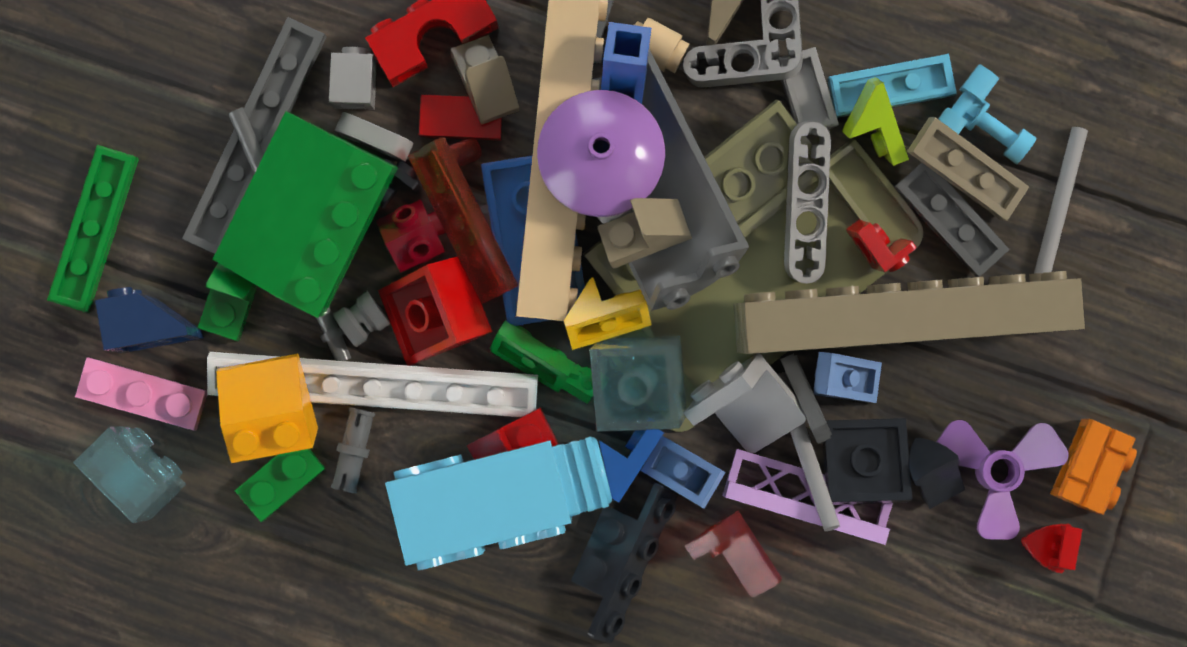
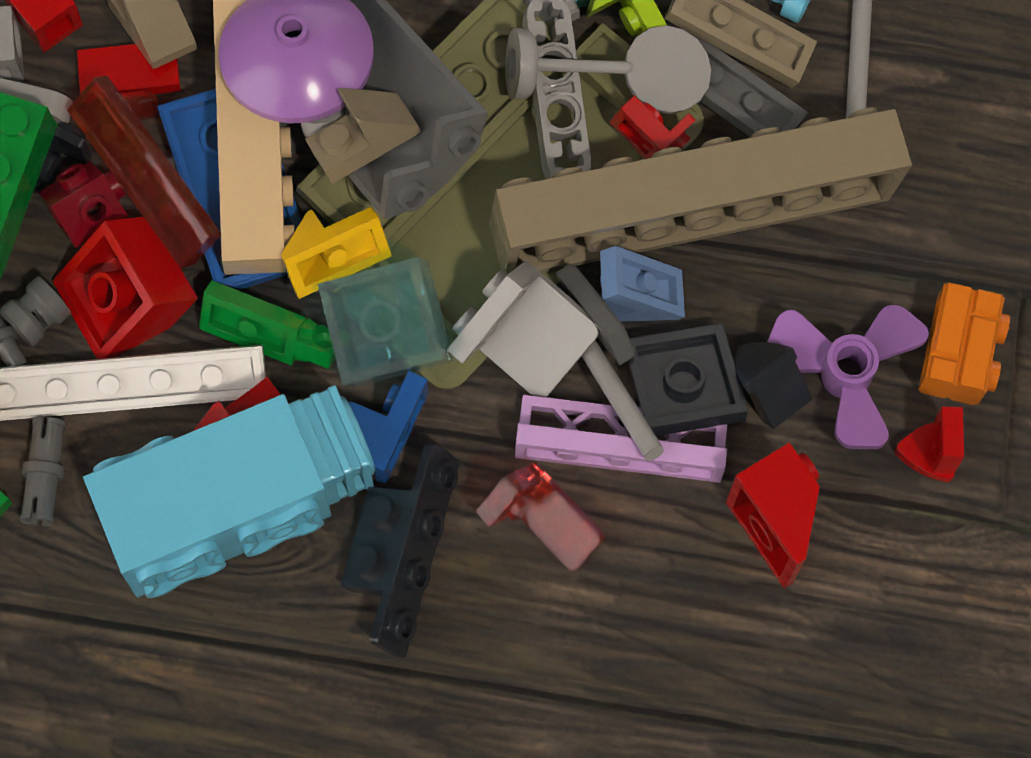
camera: 10 degrees left, 15 degrees down
medium blue slope [641,436,725,508] -> none
none -> light grey piece [505,25,711,114]
none -> red slope [726,442,820,589]

